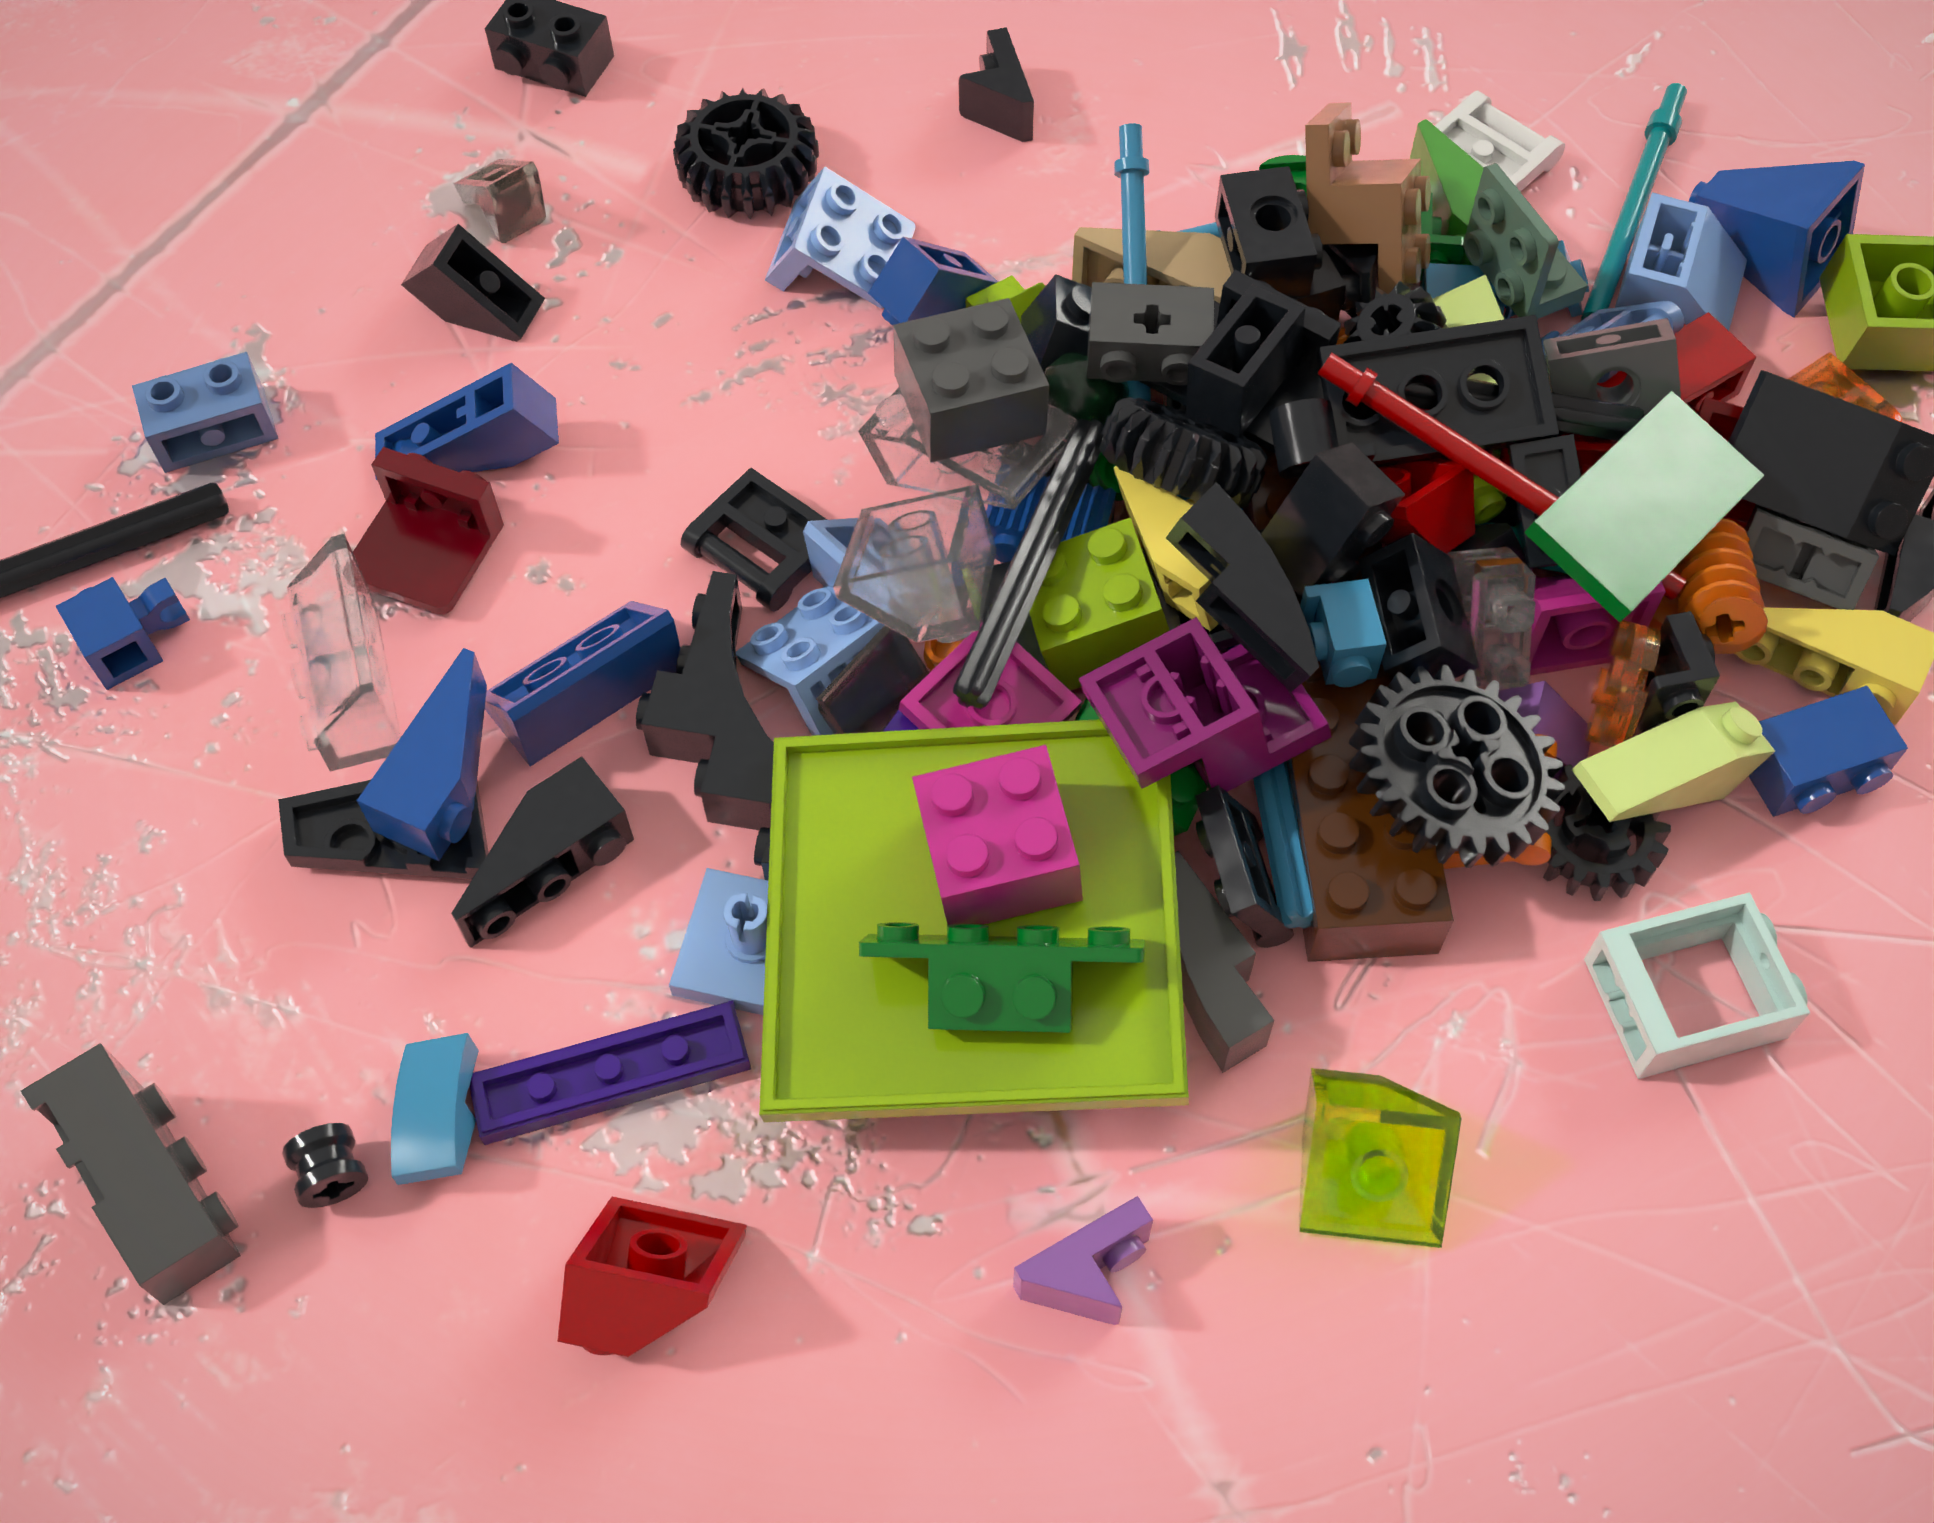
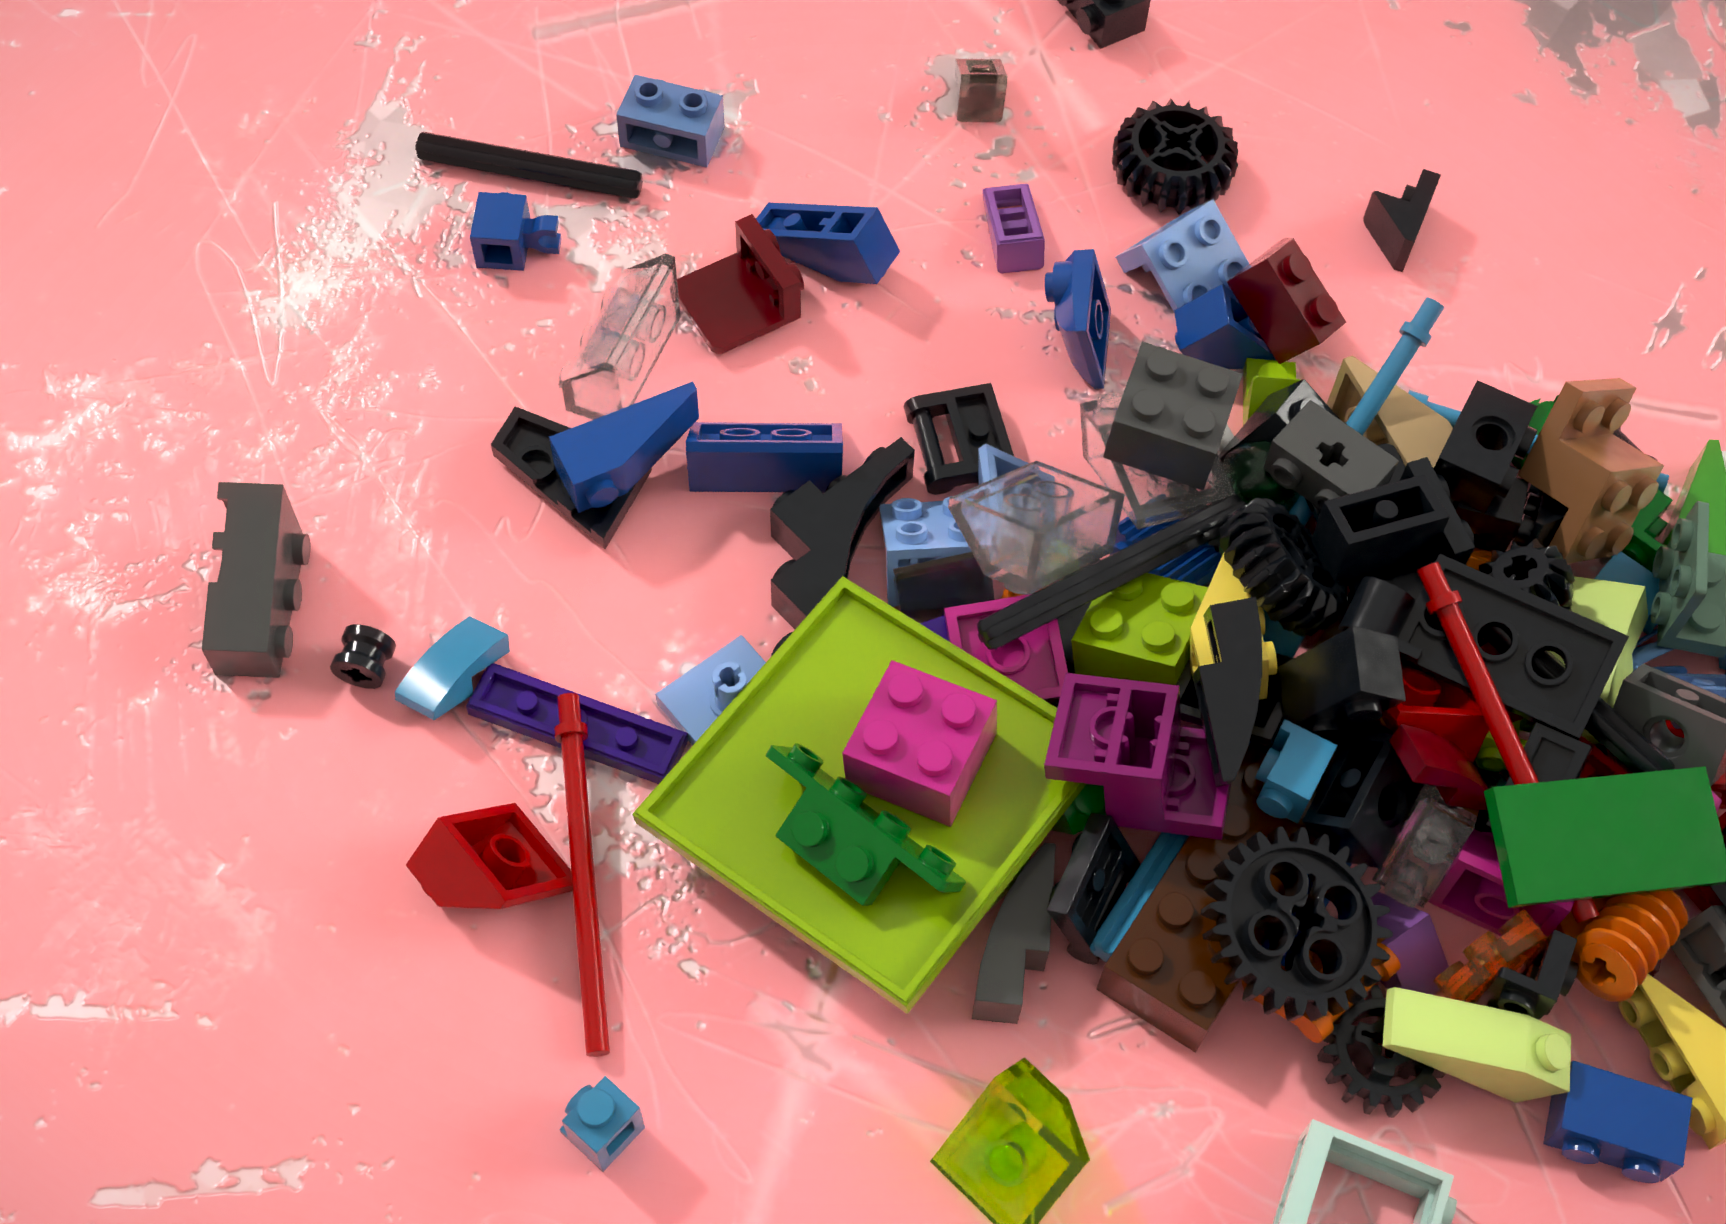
camera: 35 degrees right, 0 degrees up
black slope [401,224,545,342] -> none
black slope [451,756,634,948] -> none
medium lavender slope [1013,1196,1153,1325] -> none
none -> red bar [554,693,610,1057]
none -> dark azure brick [559,1076,645,1172]
none -> medium lavender slope [982,183,1045,274]
none -> blue slope [1045,249,1111,389]
none -> dark red slope [1226,238,1346,364]
none -> dark red slope [1389,724,1489,811]

